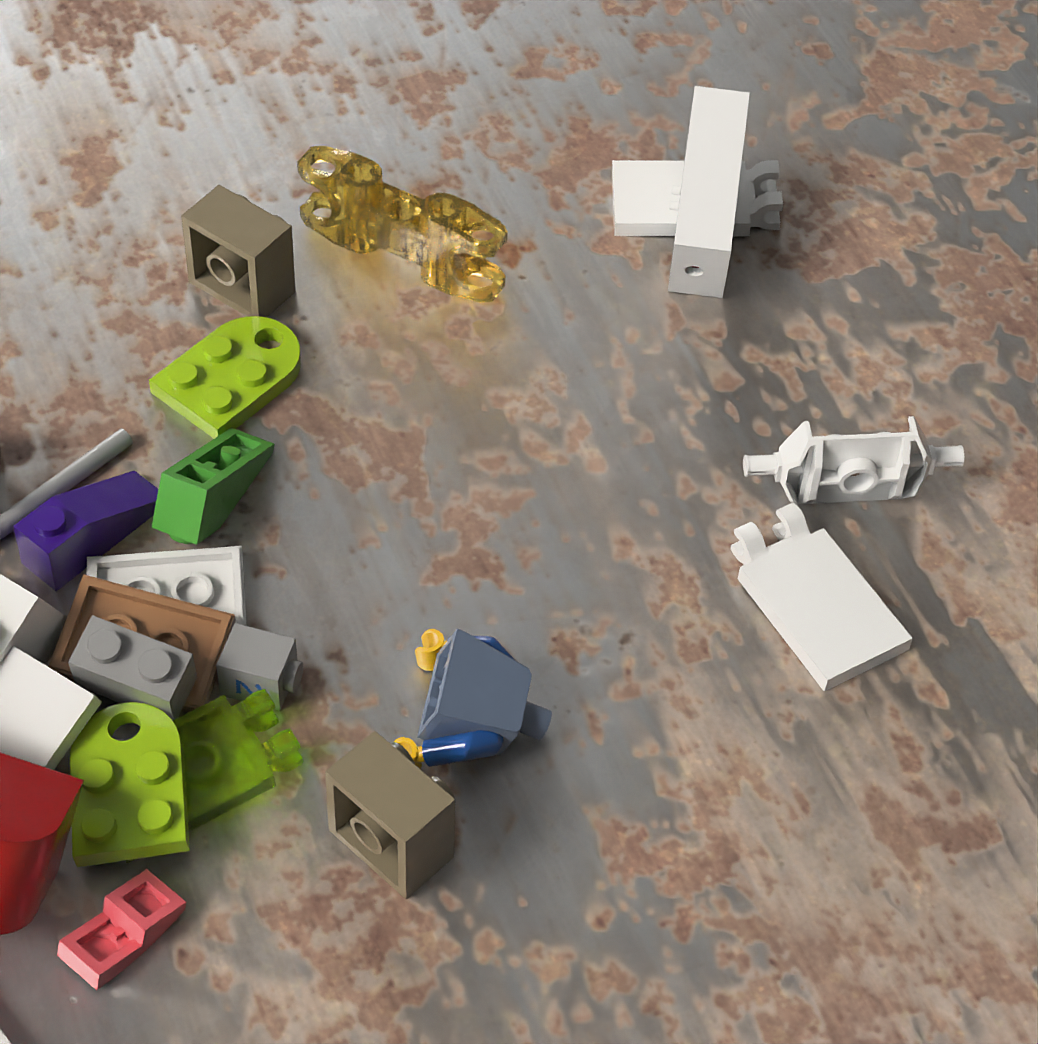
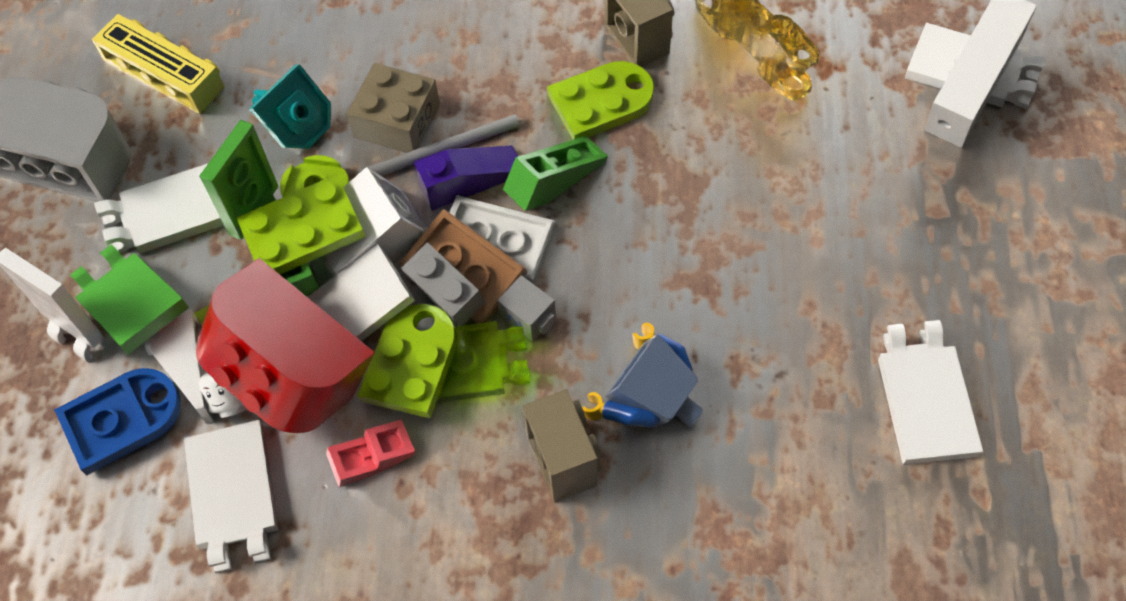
camera: 30 degrees right, 10 degrees up
white plate [743,416,965,504] -> none

